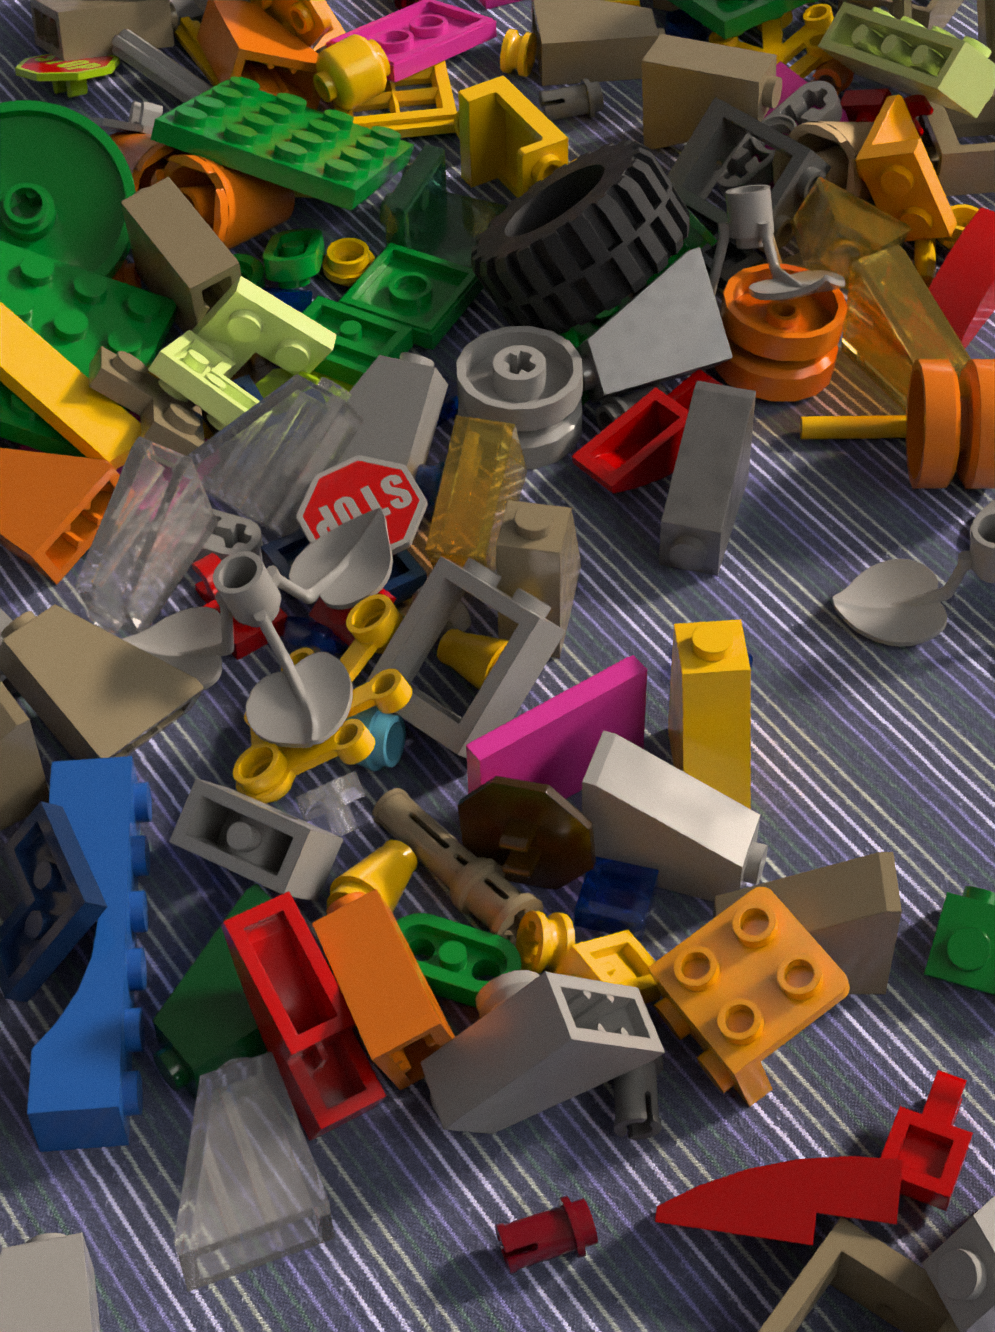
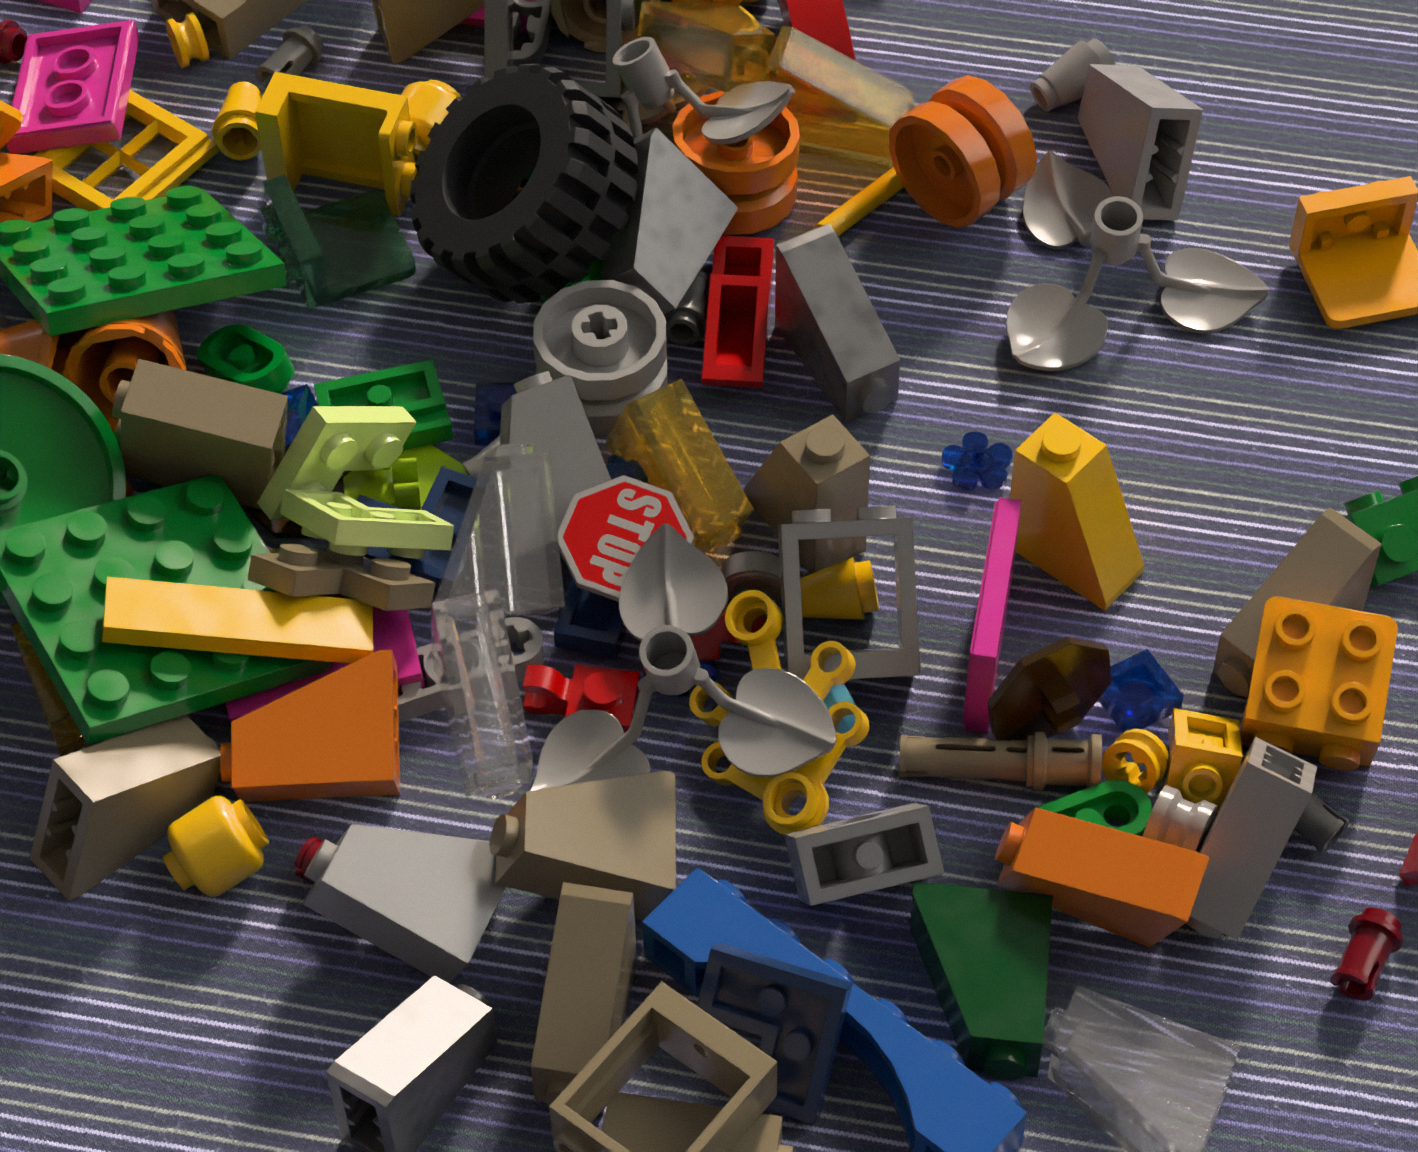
camera: 45 degrees left, 5 degrees up
red slope [221,891,386,1141] -> none
clear tile [294,771,366,837] -> none
yellow head [313,34,390,110] -> none
yellow plate [322,238,375,287] -> none
yellow cone [327,840,418,913] -> none
green plate [338,243,484,350] -> none
light grey slope [582,731,768,902] -> none

